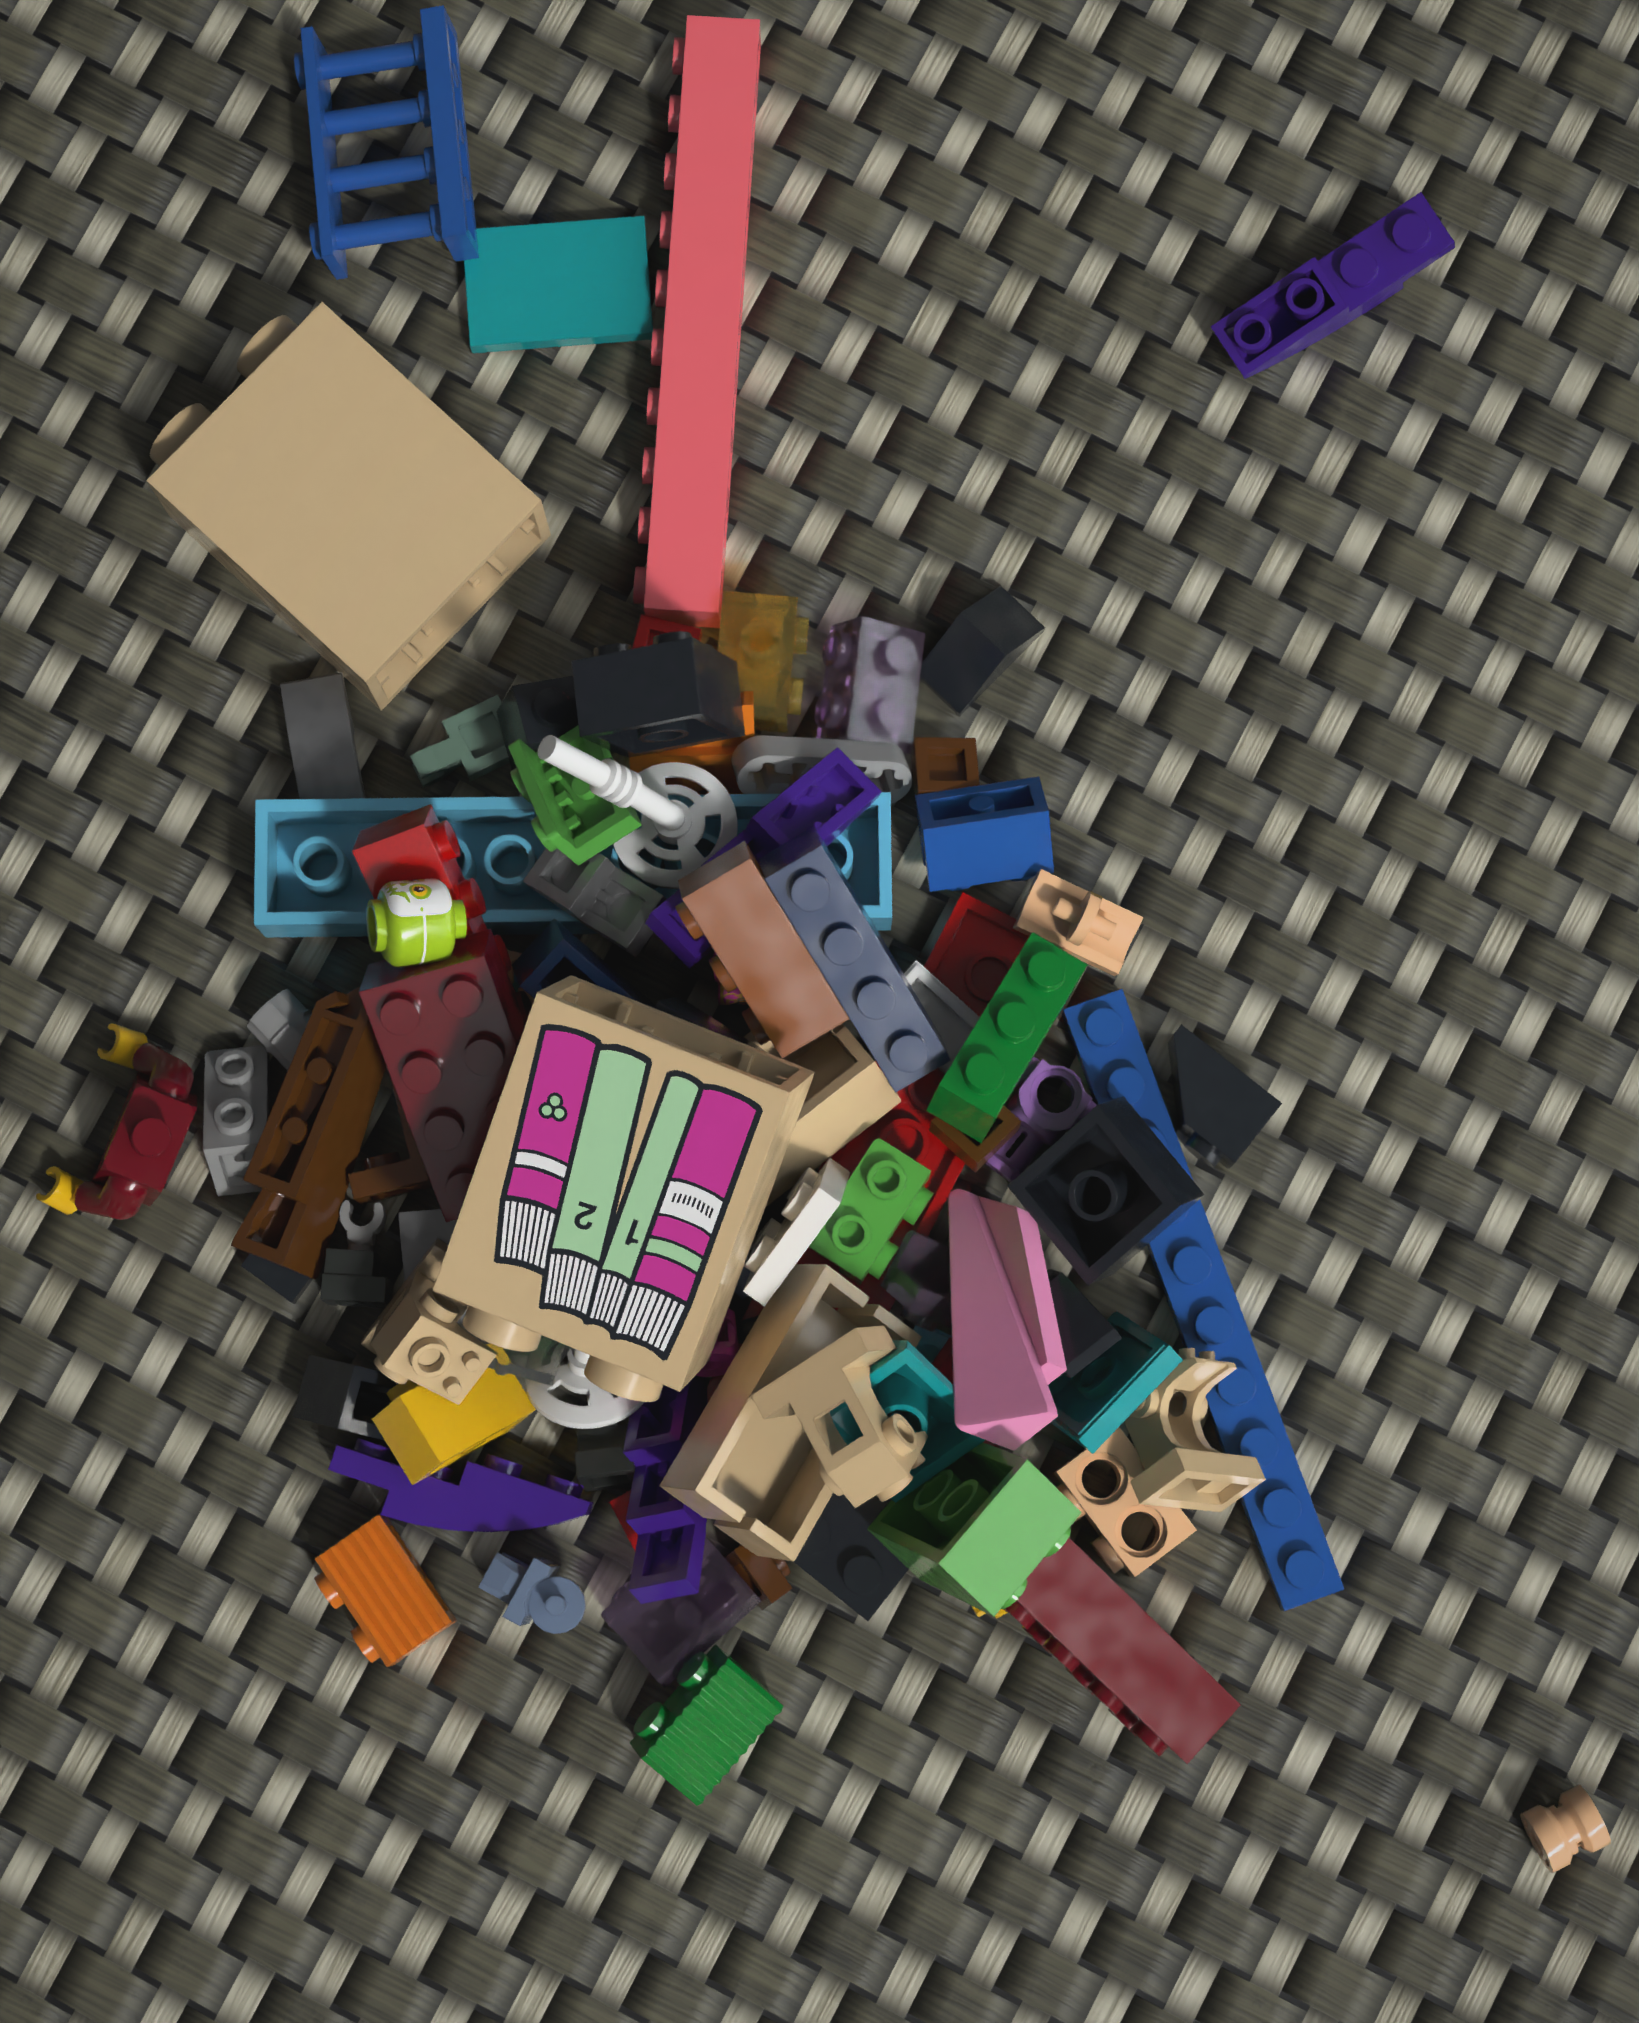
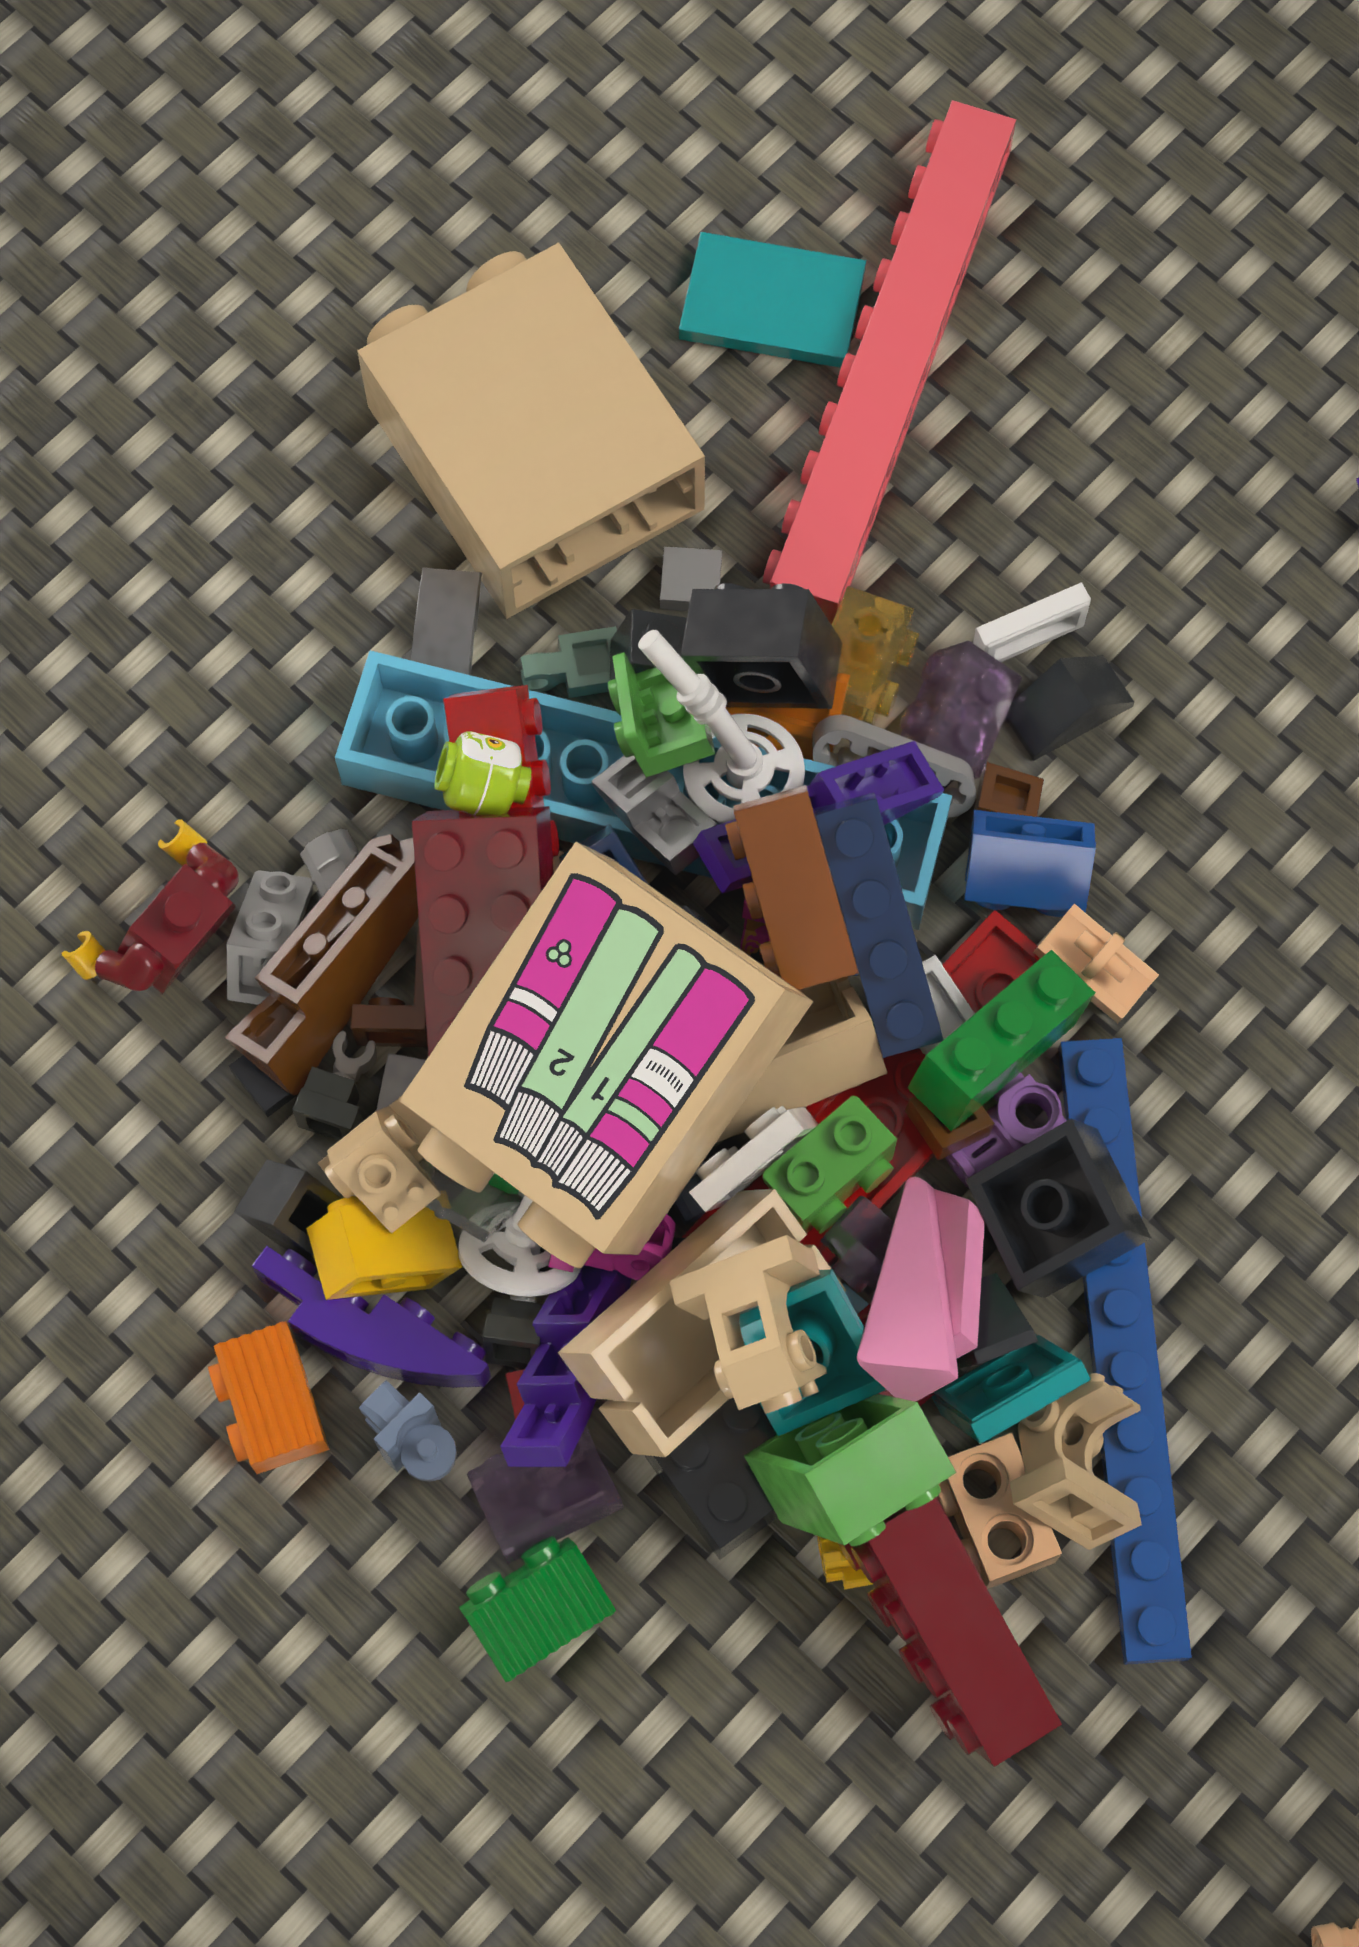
camera: 15 degrees right, 10 degrees down
blue fence [294,5,479,280] -> none
reddish brown plate [725,1545,793,1610] -> none
black slope [1168,1024,1282,1169] -> none
none -> light grey tile [660,547,722,611]
none -> white tile [971,582,1091,669]

